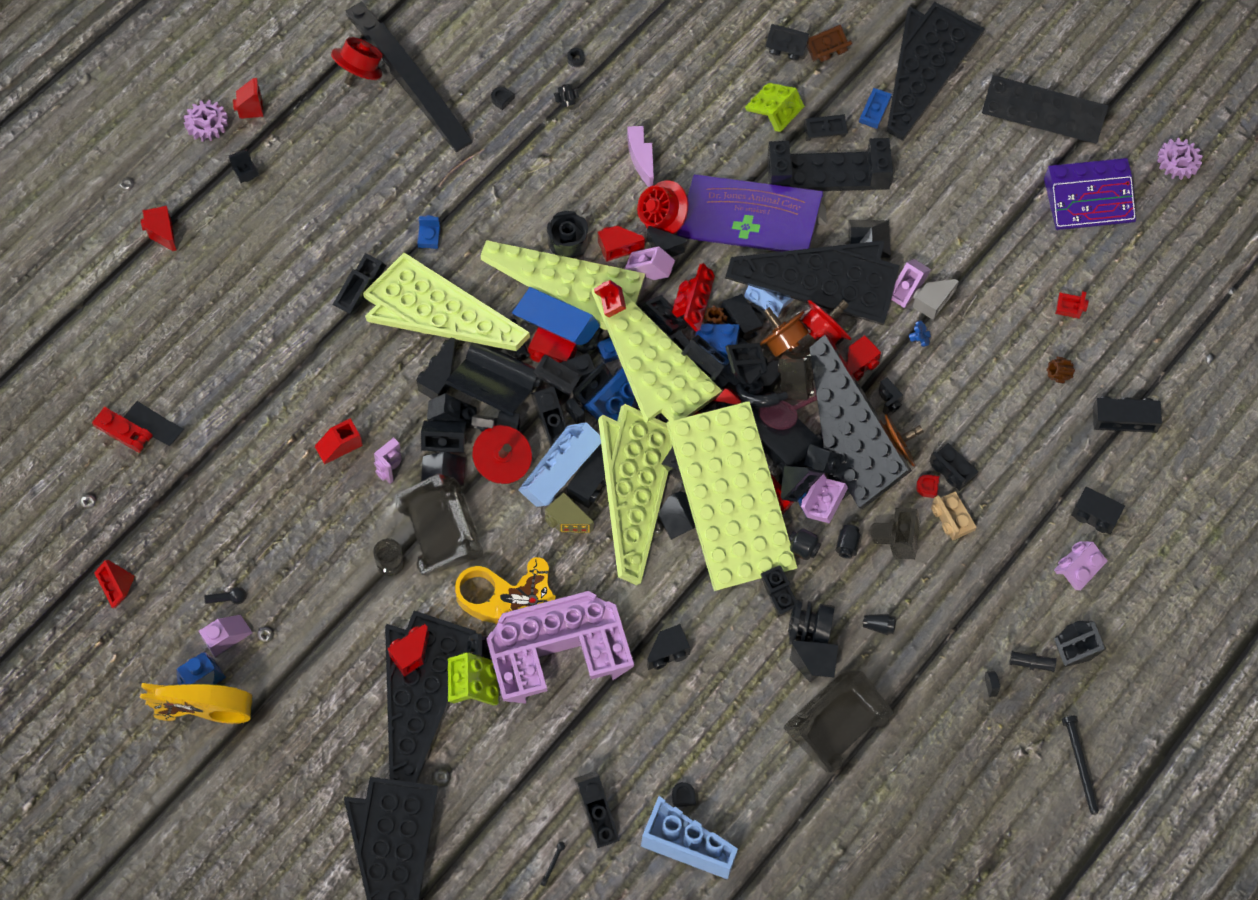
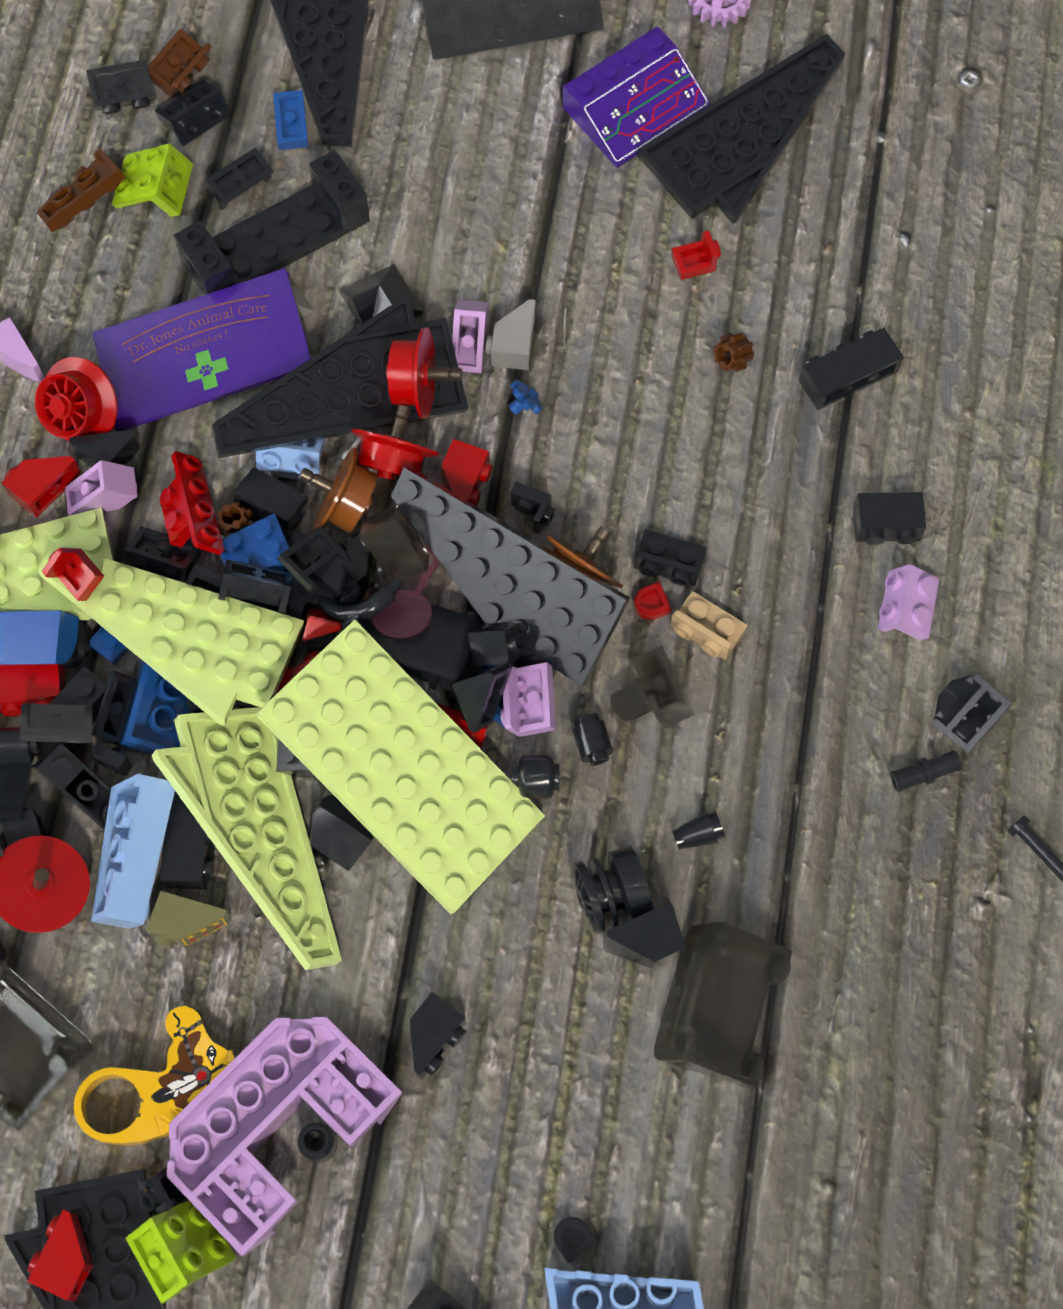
camera: 30 degrees left, 5 degrees up
black slope [761,565,797,617] -> none
black tile [985,671,1001,698] -> none
none -> reddish brown wing [36,147,126,233]
none -> black bracket [155,79,230,146]
none -> black brick [297,1123,337,1163]
none -> red piece [386,327,463,419]
none -> black wing [638,34,845,224]

